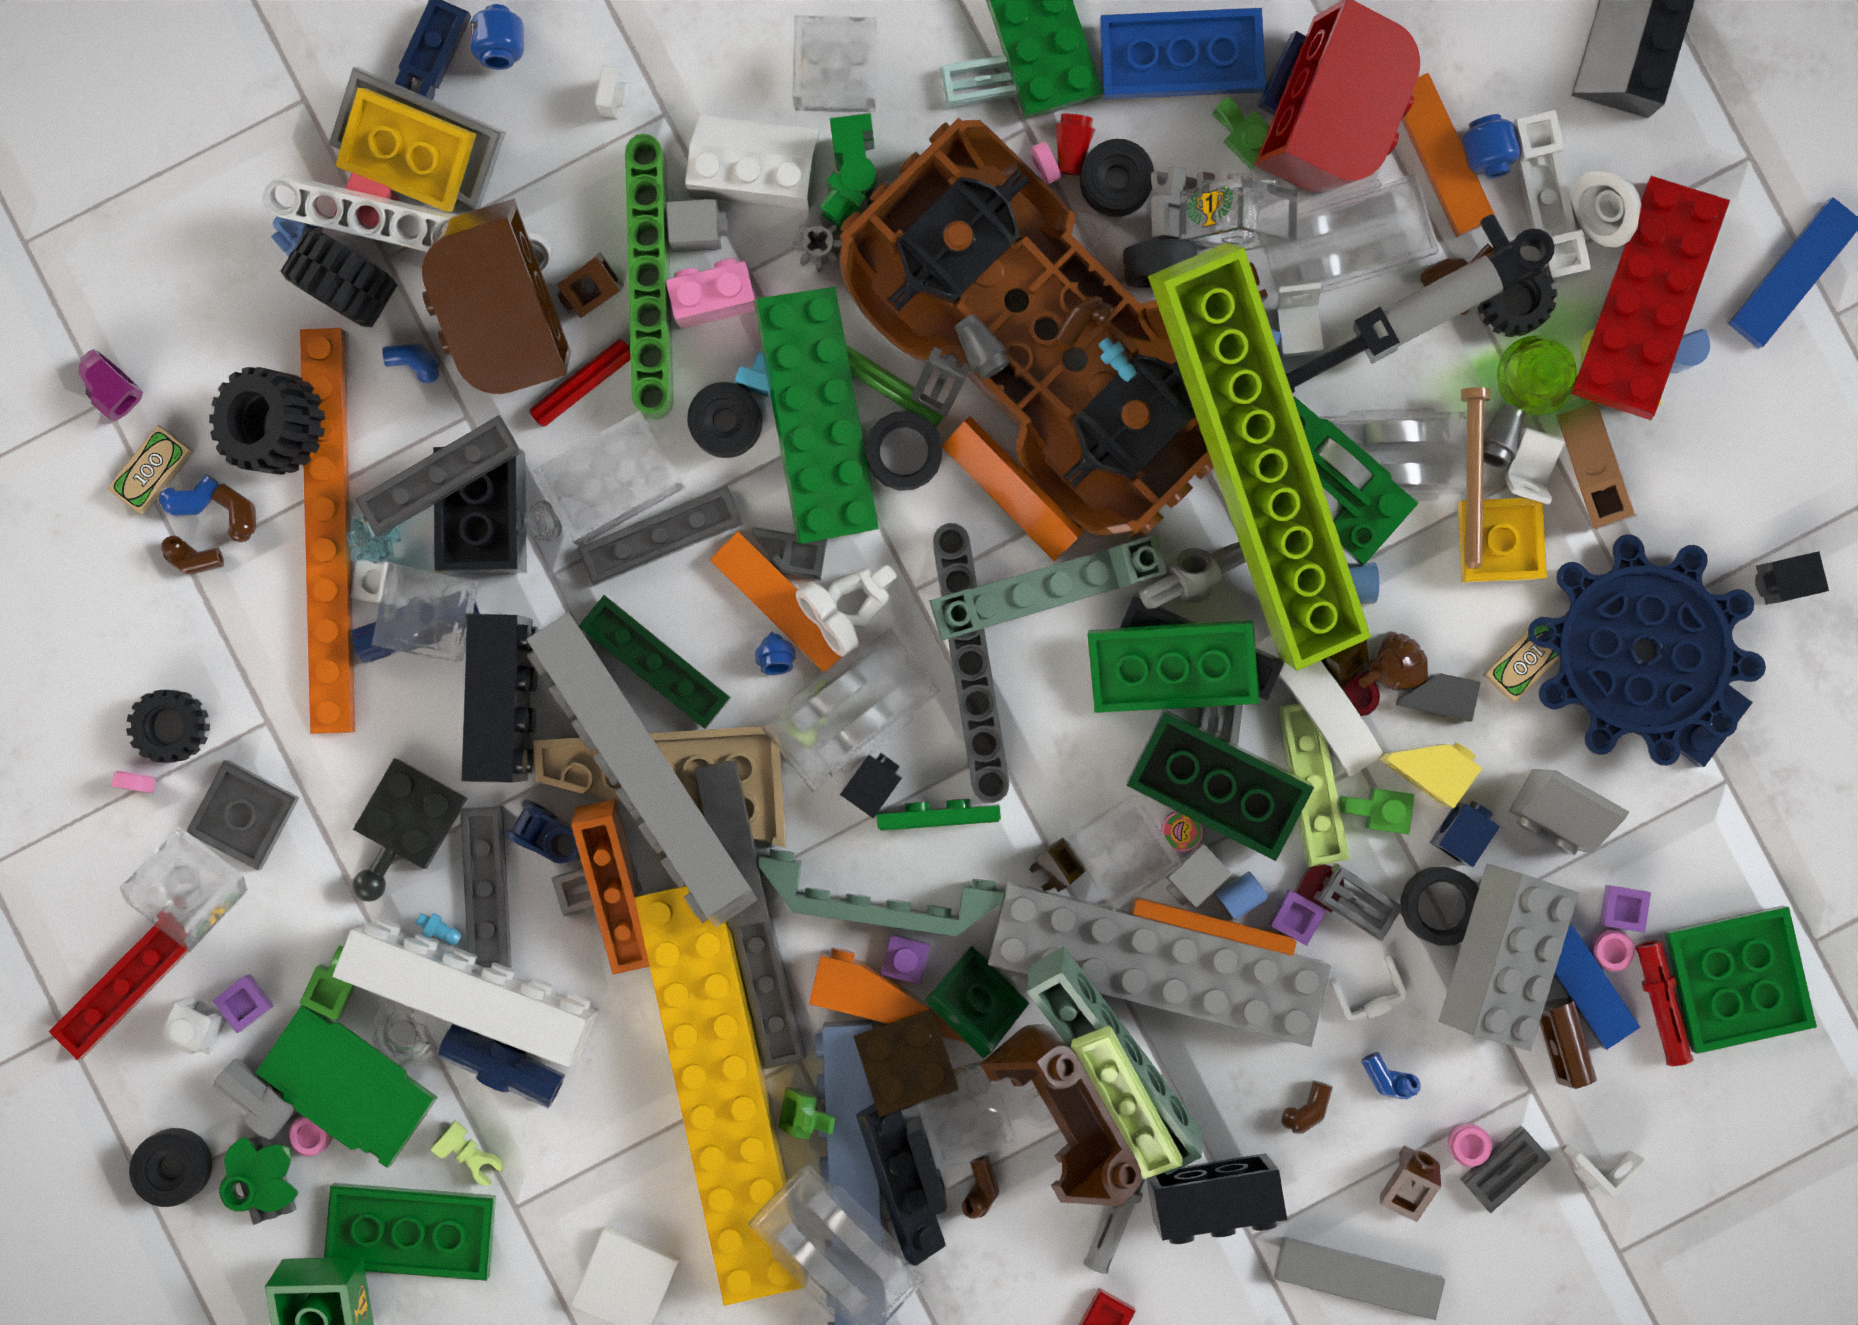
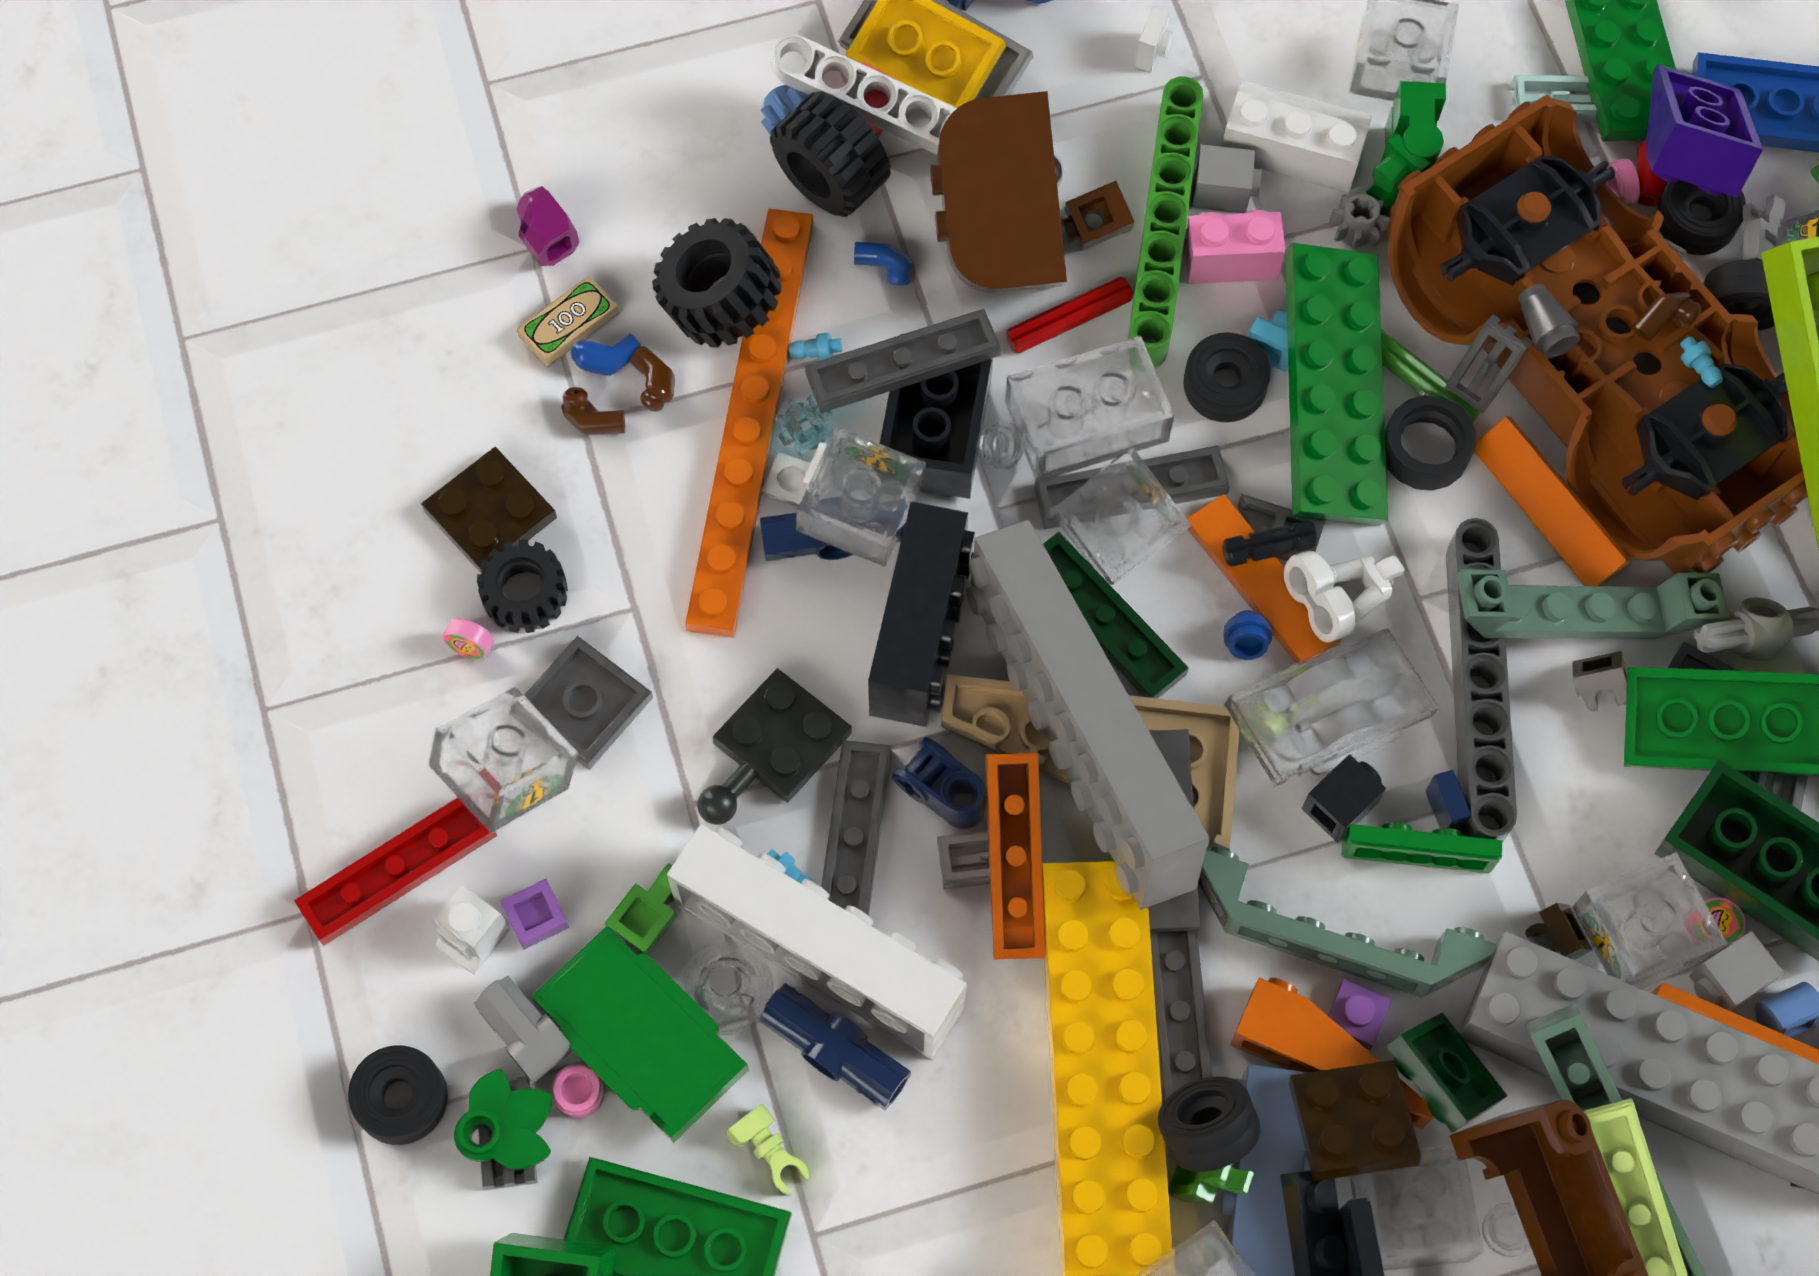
camera: 10 degrees right, 20 degrees down
none -> dark brown plate [421,446,557,574]
none -> medium azure piece [789,332,843,360]
none -> clear brick [1048,448,1191,585]
none -> black tyre [1158,1077,1261,1172]
none -> black axle [1222,520,1317,566]
none -> dark blue tile [1425,770,1471,831]
none -> tile [1572,651,1627,711]
none -> dark purple slope [1645,64,1763,198]

